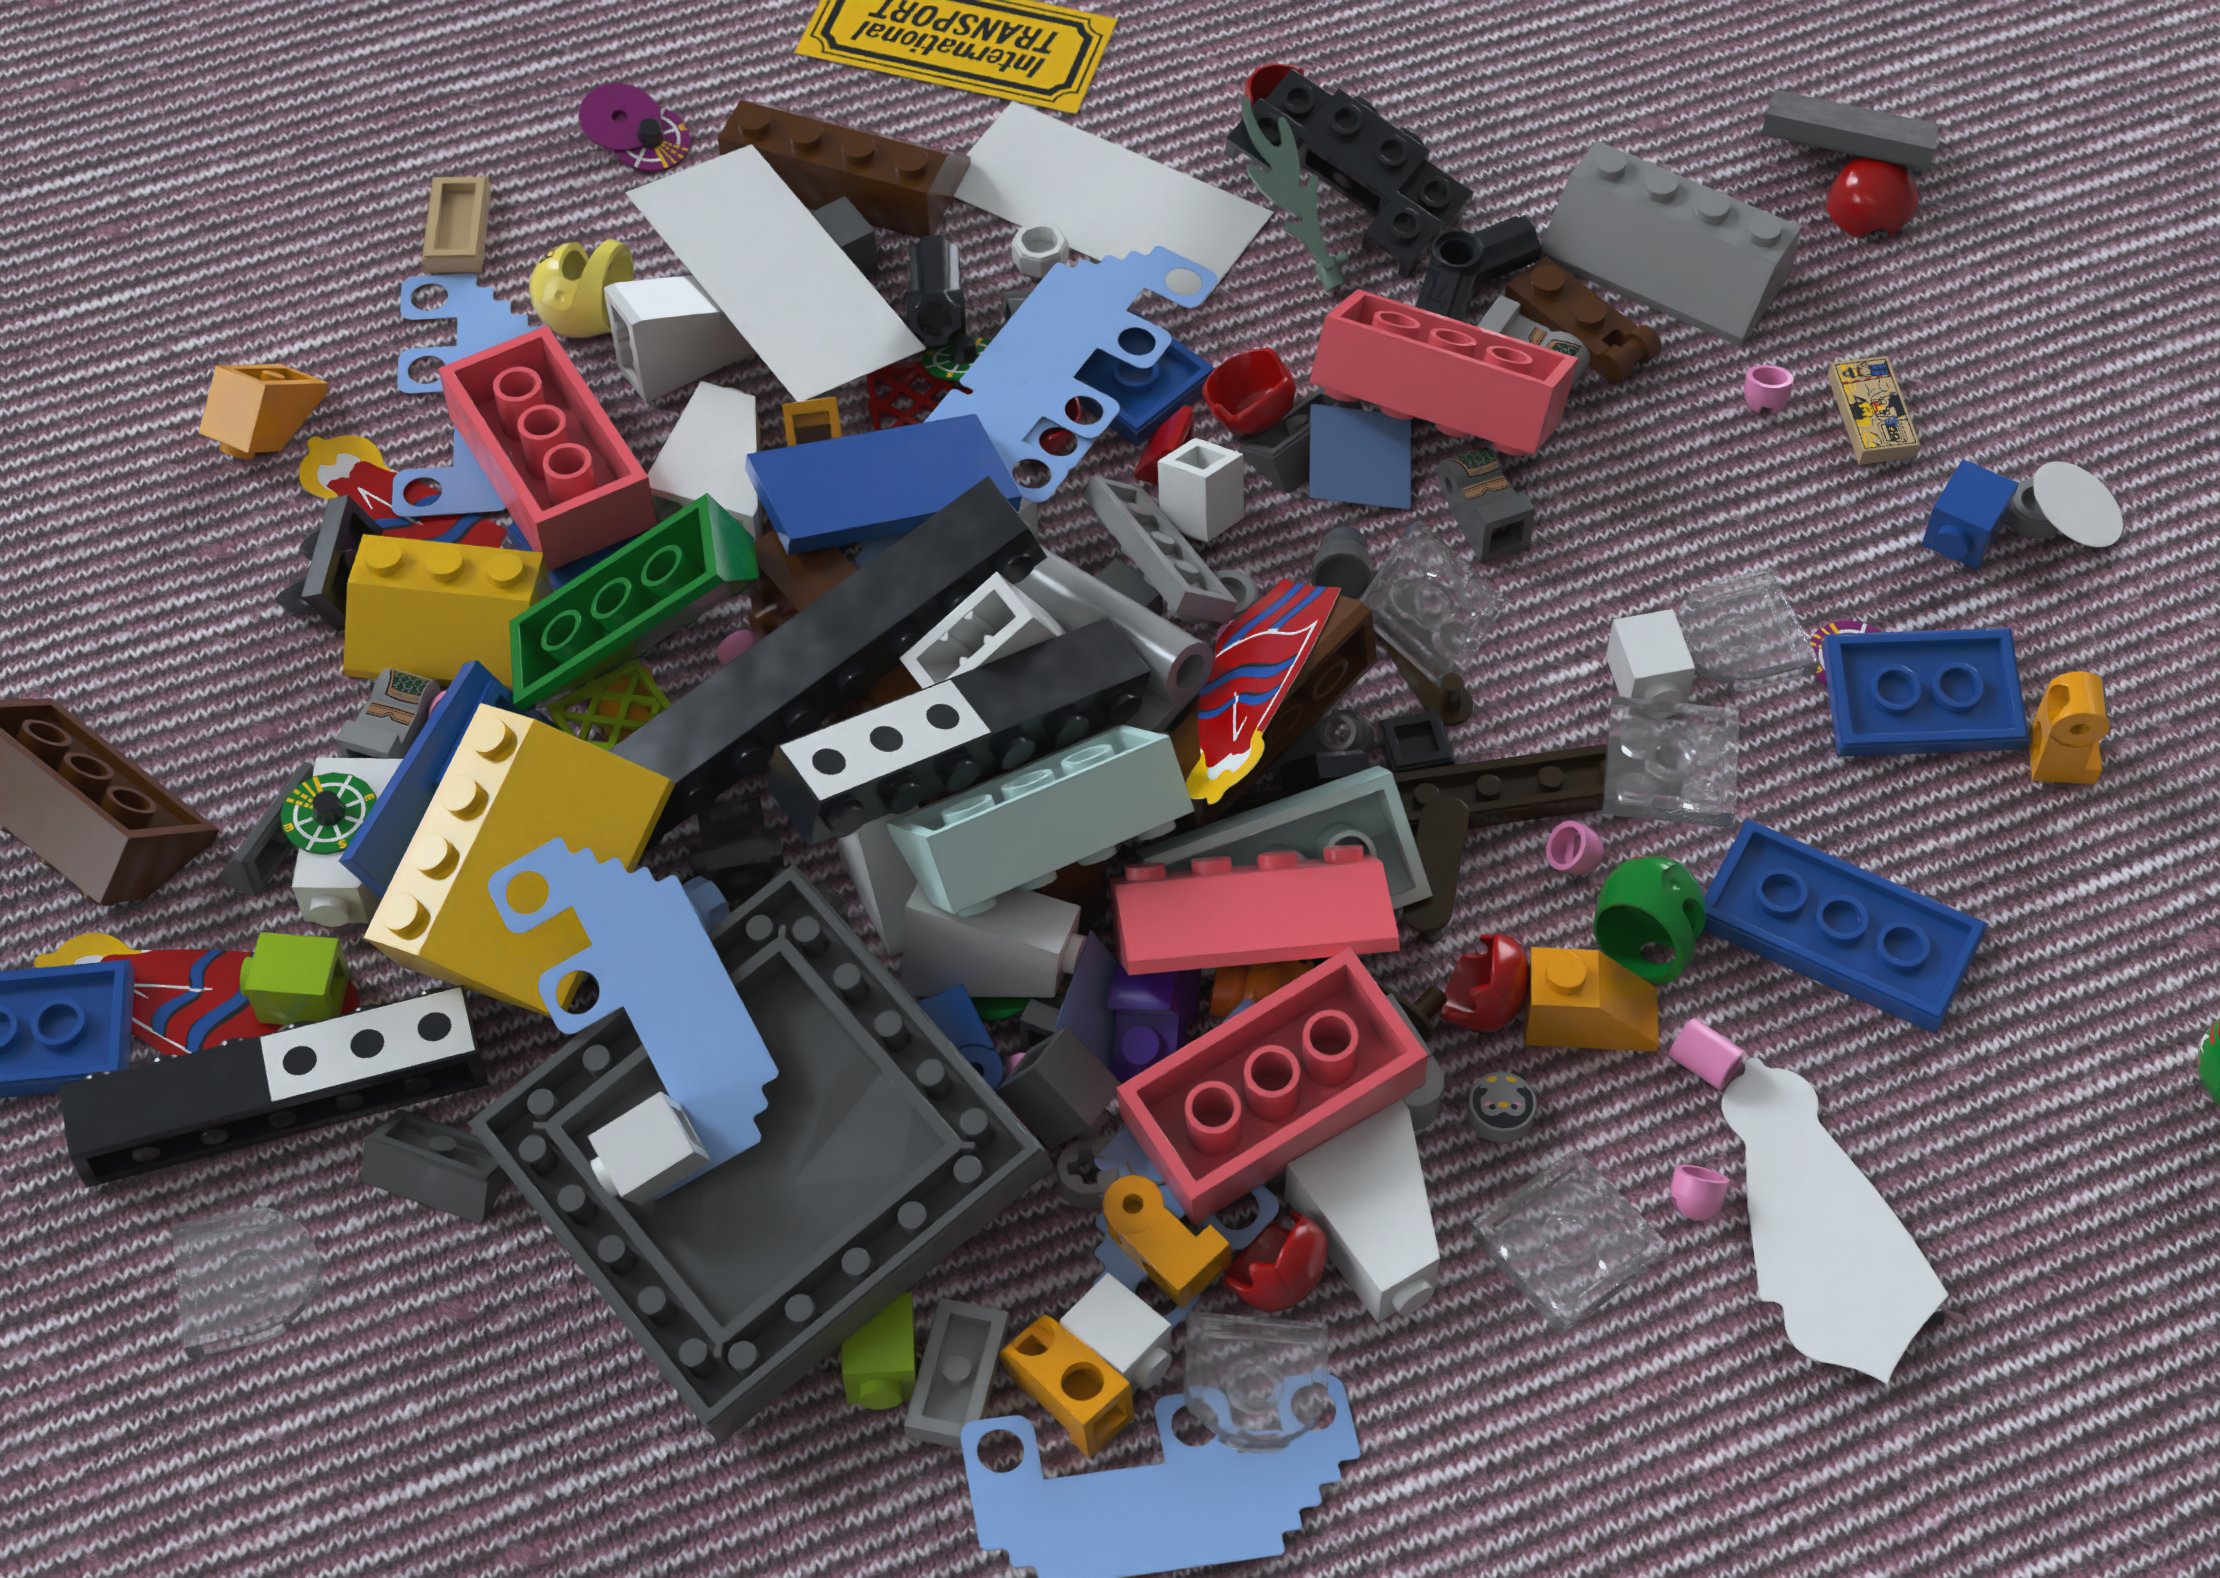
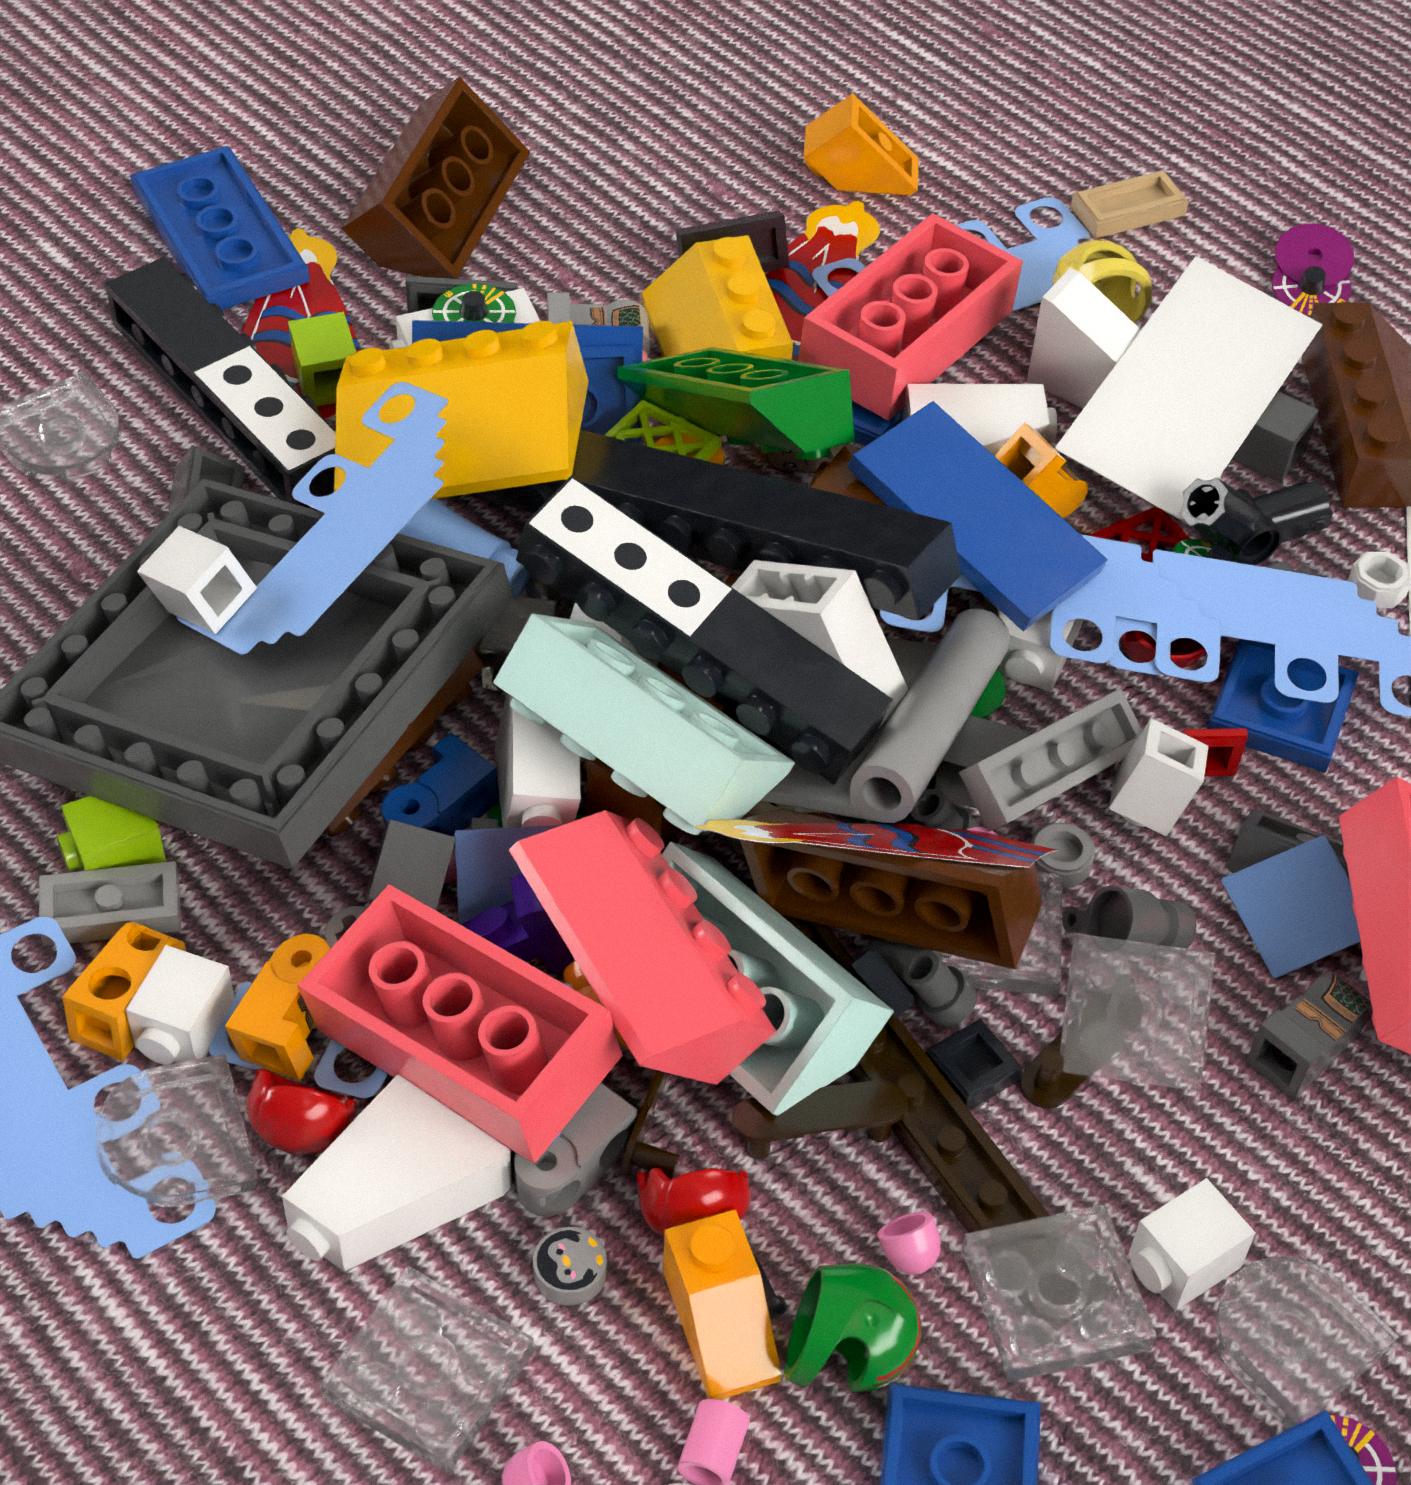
camera: 65 degrees right, 5 degrees down
red hair [1202,348,1297,436] -> none

